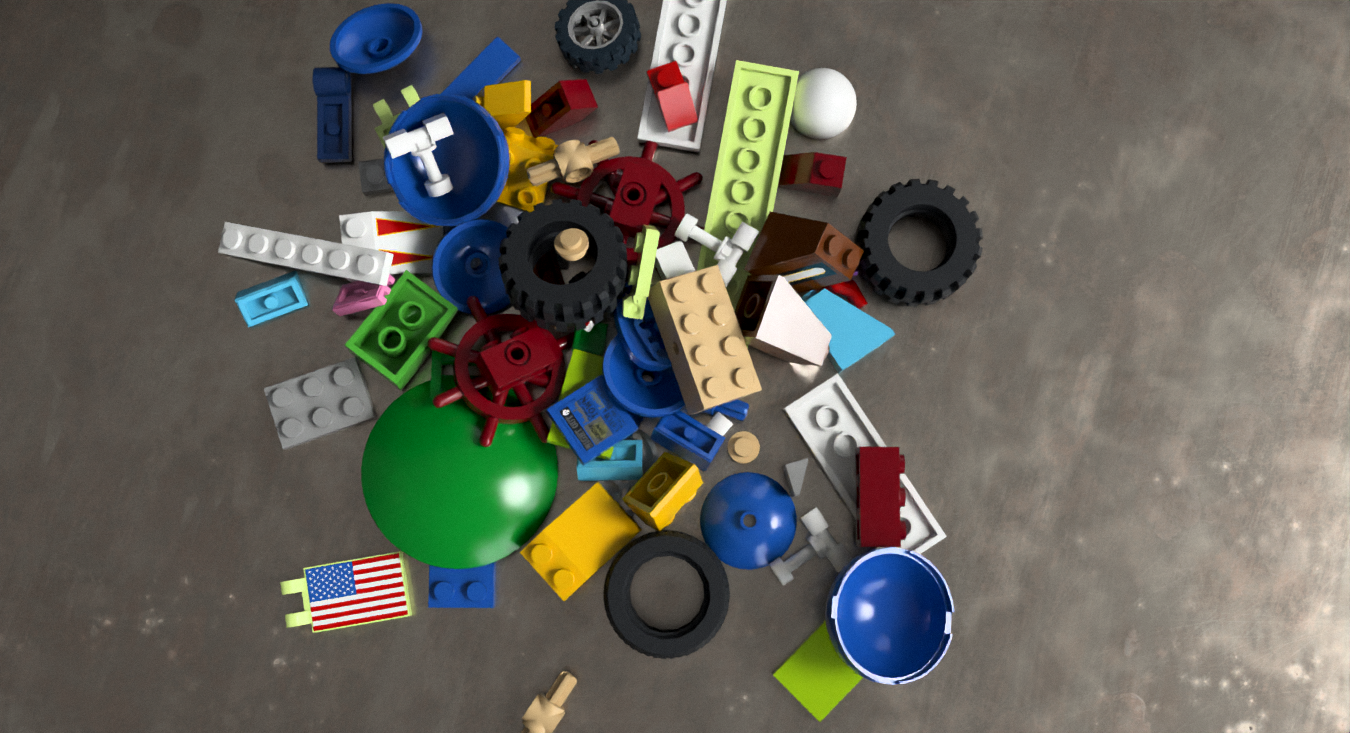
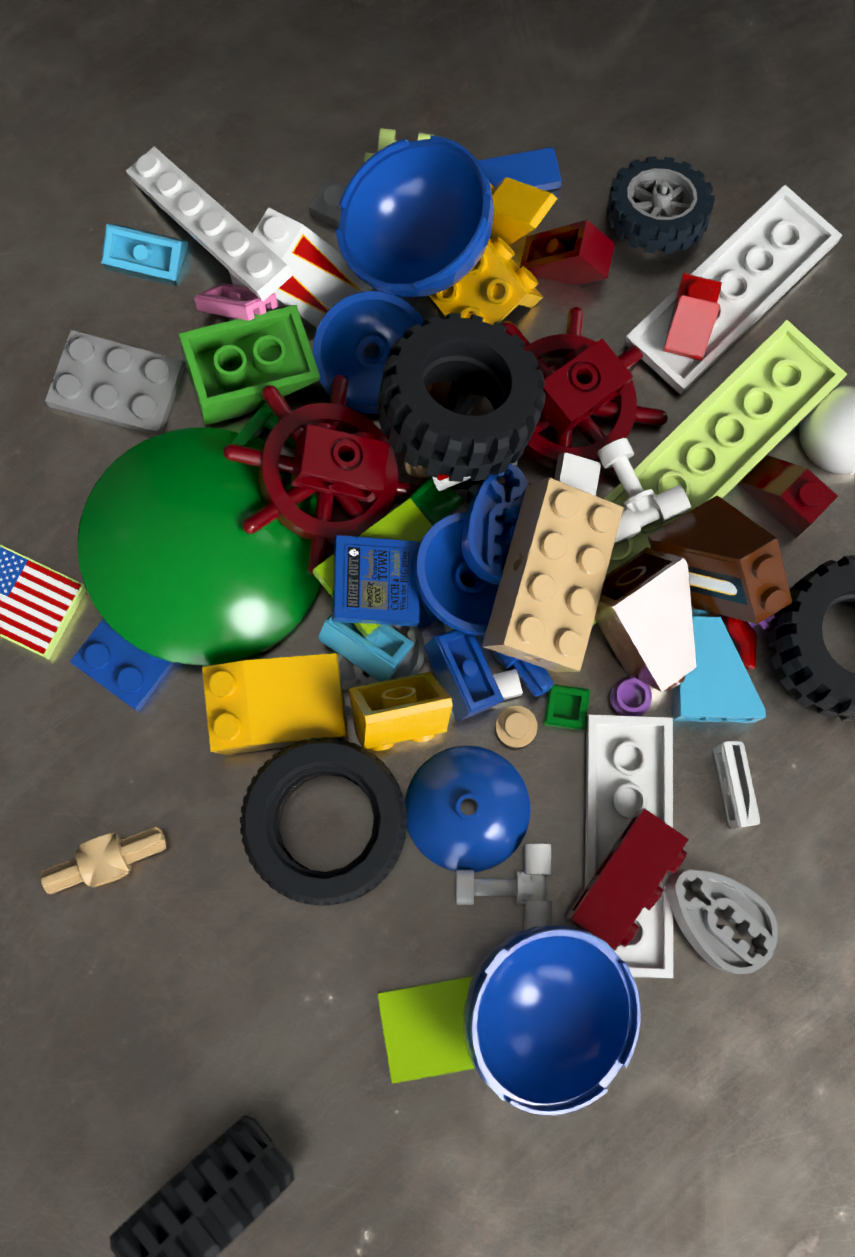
camera: 30 degrees right, 5 degrees down
dark blue plate [312,67,352,163] -> none
blue dish [330,3,423,74] -> none
white bar [383,113,453,197] -> none
tan axle [527,137,620,186] -> none
tan plate [554,228,589,261] -> none
yellowish green hinge [622,225,660,319] -> none
light grey slope [782,458,808,497] -> none
none -> green tile [542,684,590,732]
none -> medium lavender plate [610,676,652,716]
none -> light grey piece [666,869,778,974]
none -> white slope [713,741,760,829]

